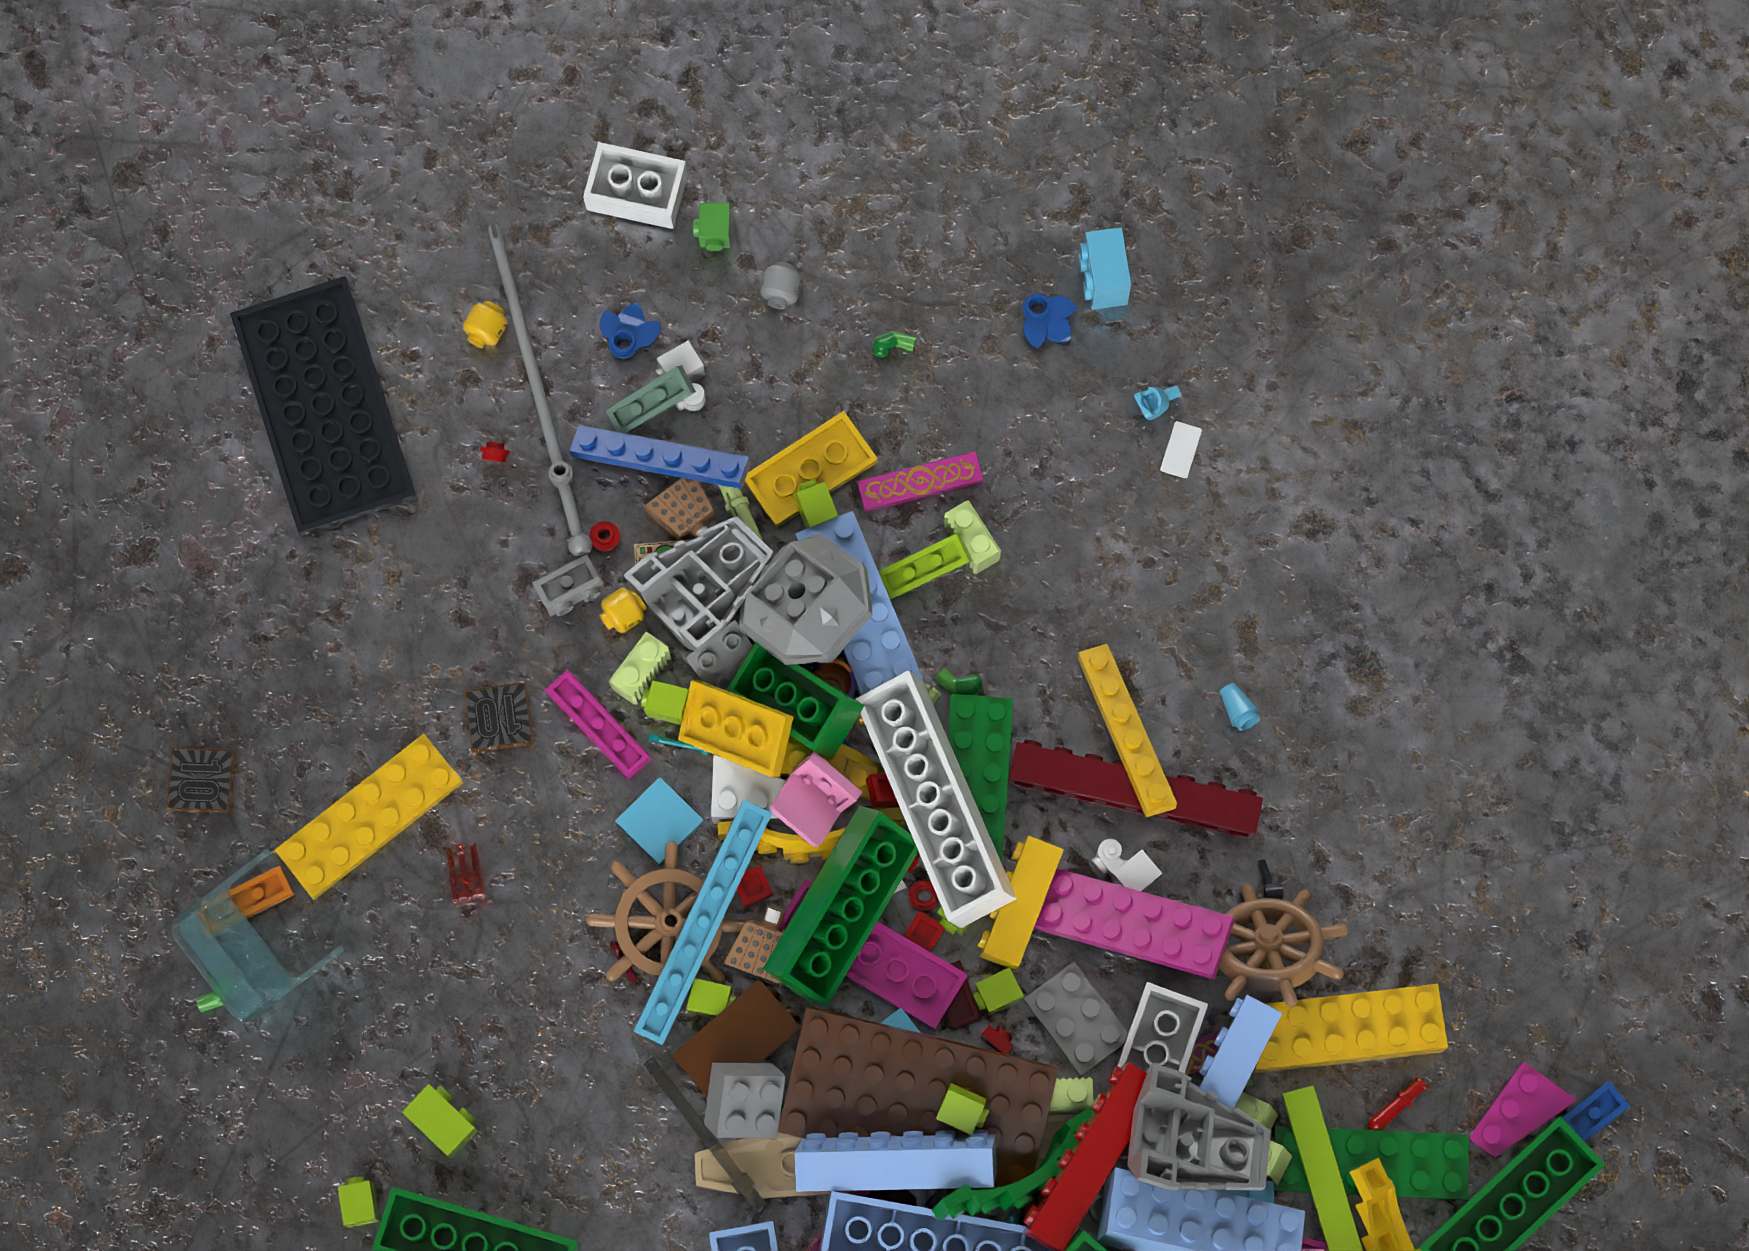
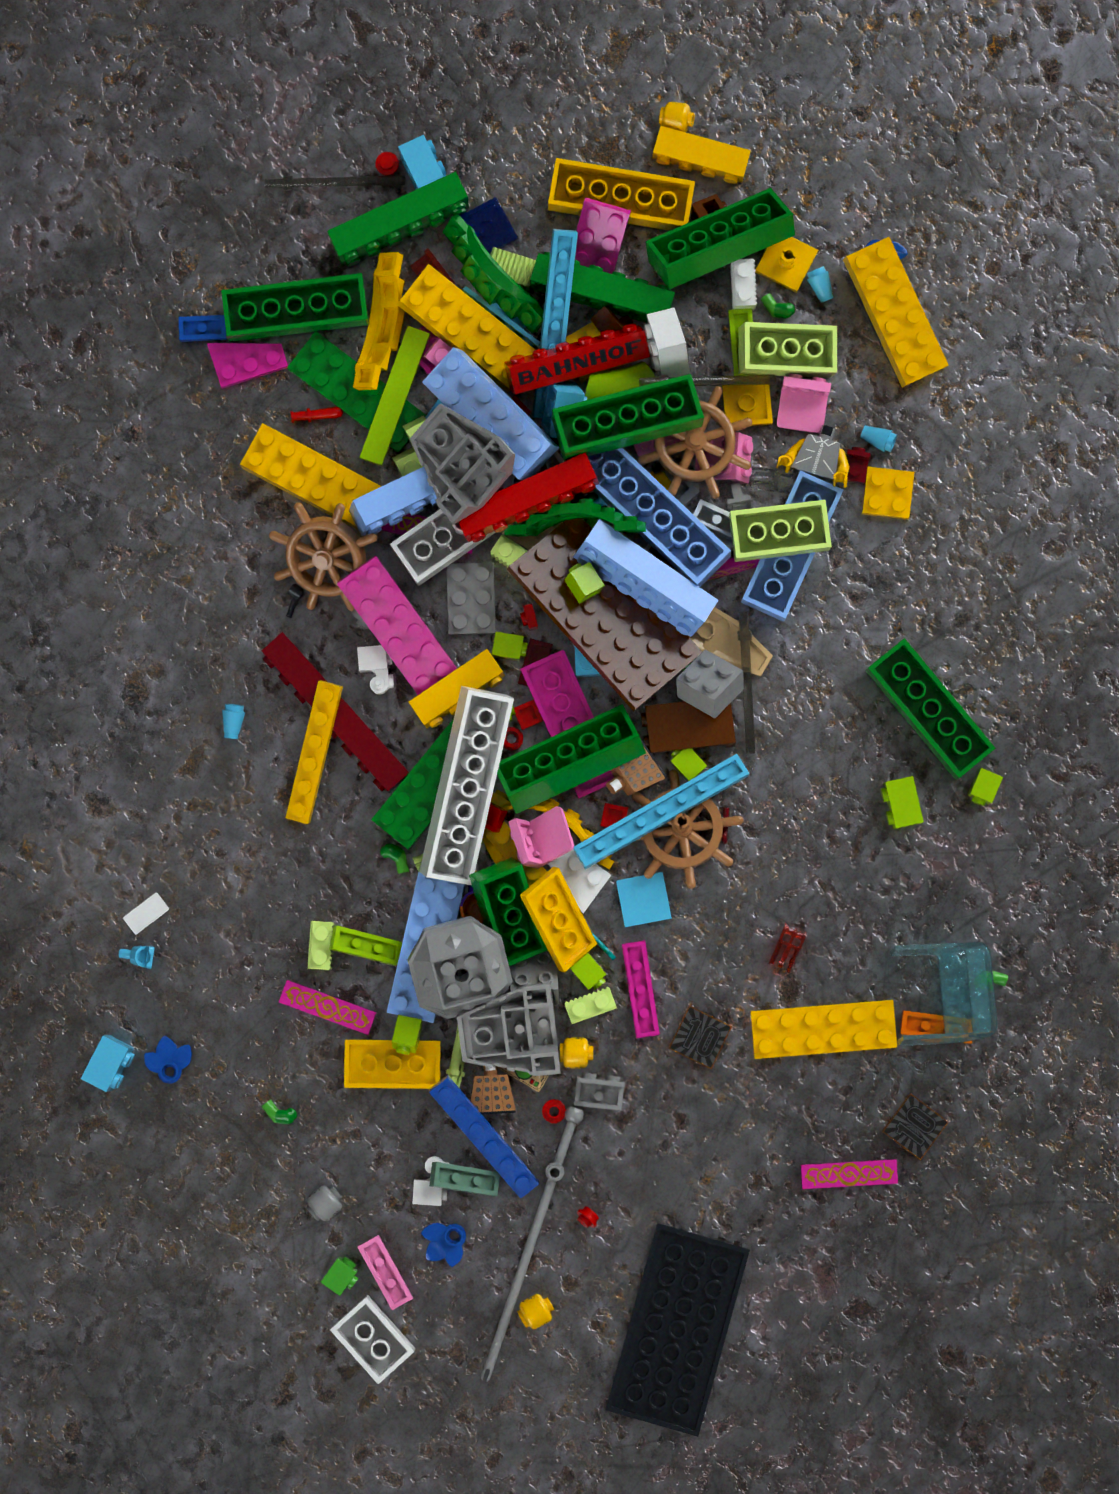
camera: 150 degrees left, 10 degrees up
none -> bright pink plate [358,1235,413,1310]
none -> dark pink tile [800,1159,898,1189]

